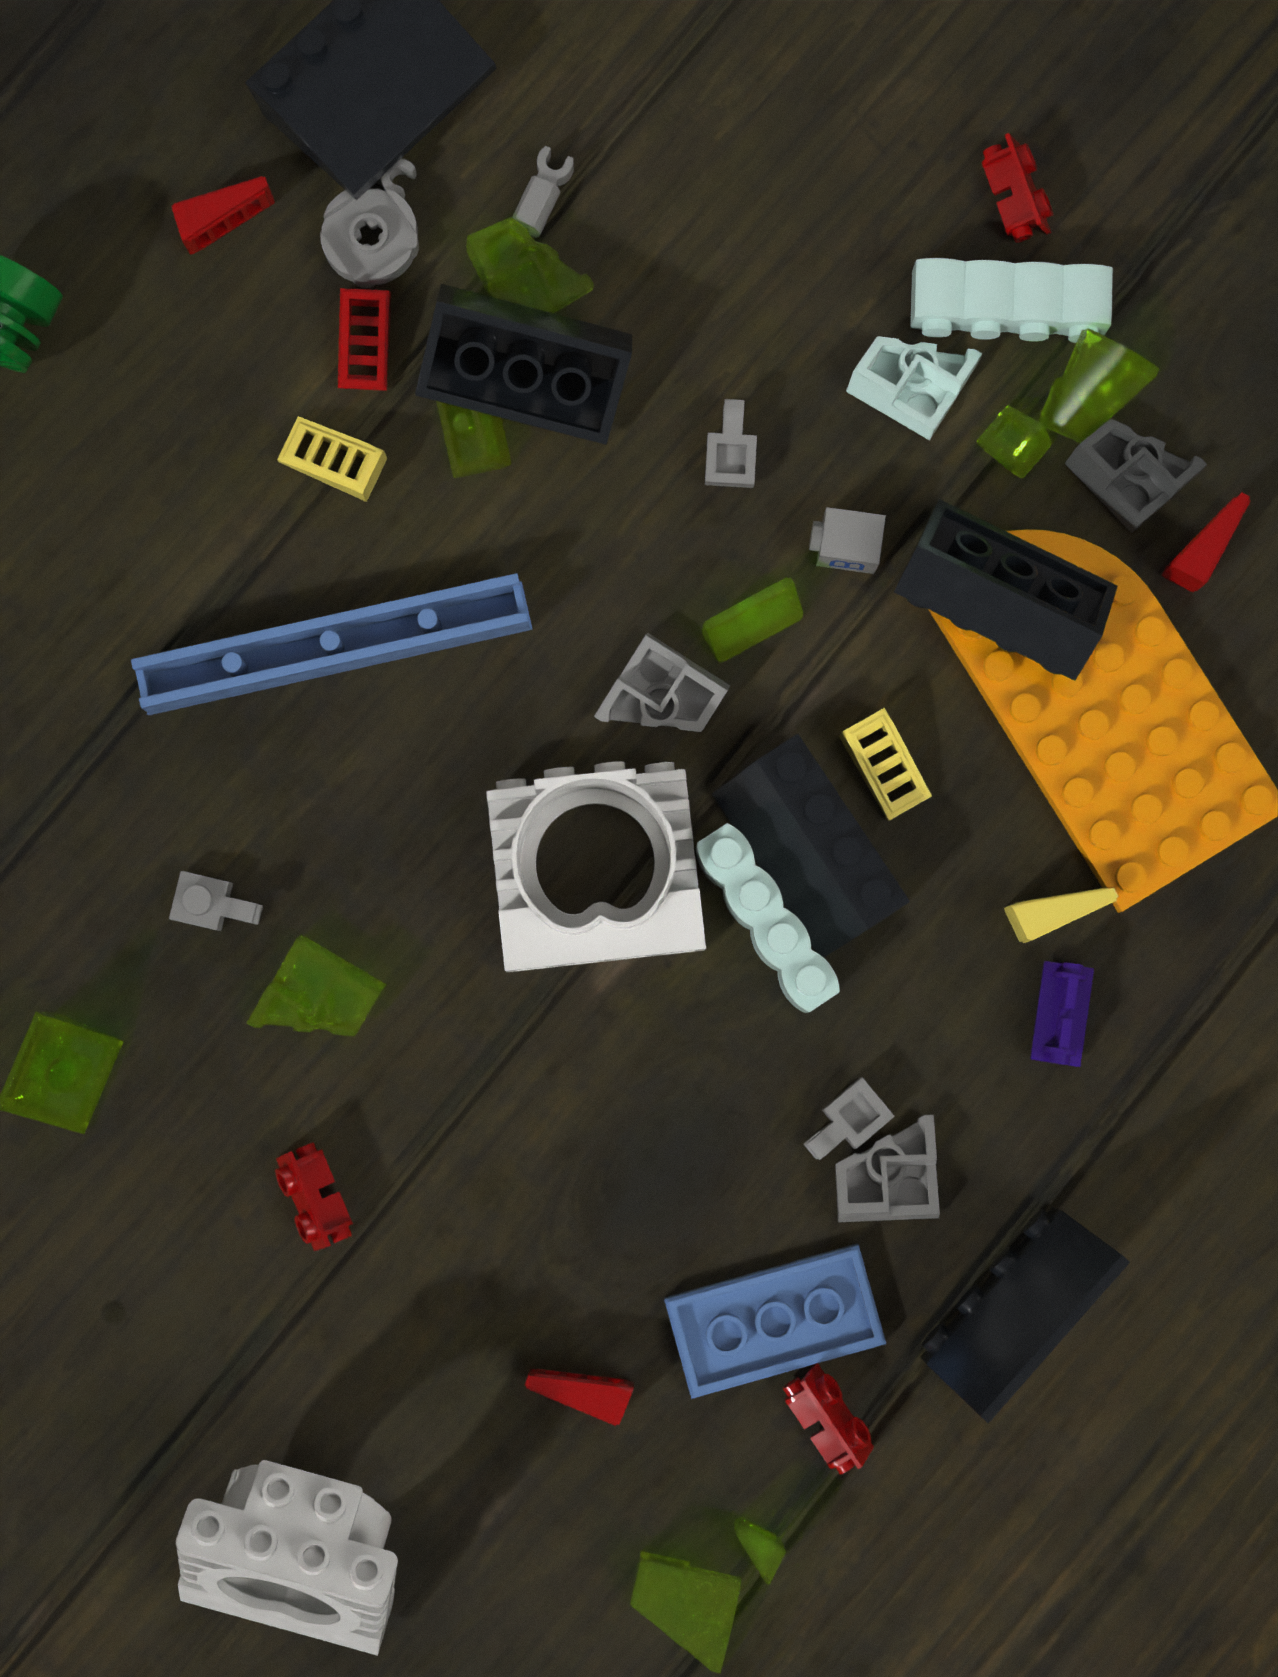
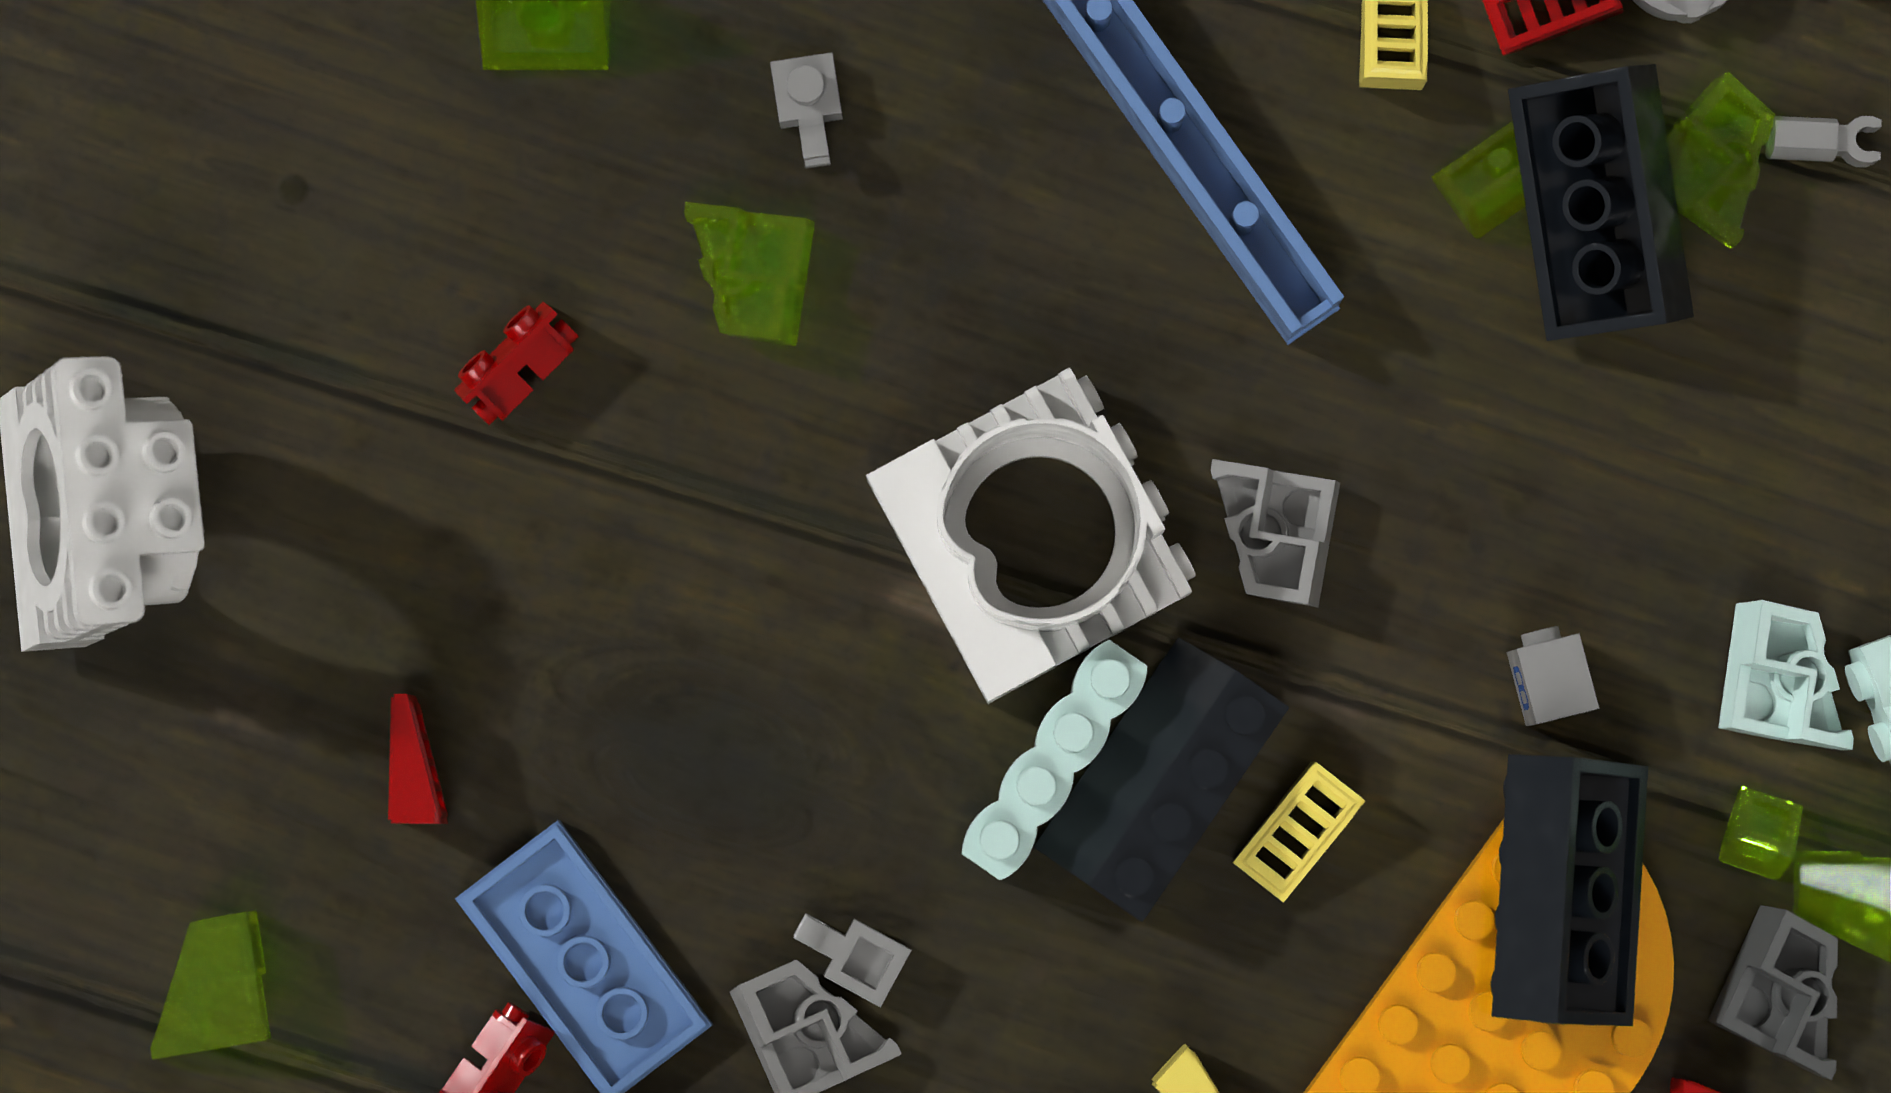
camera: 75 degrees right, 0 degrees up
clear neon green slope [702,577,803,662] -> none
light grey plate [705,399,757,488] -> none
clear neon green slope [734,1517,786,1585] -> none

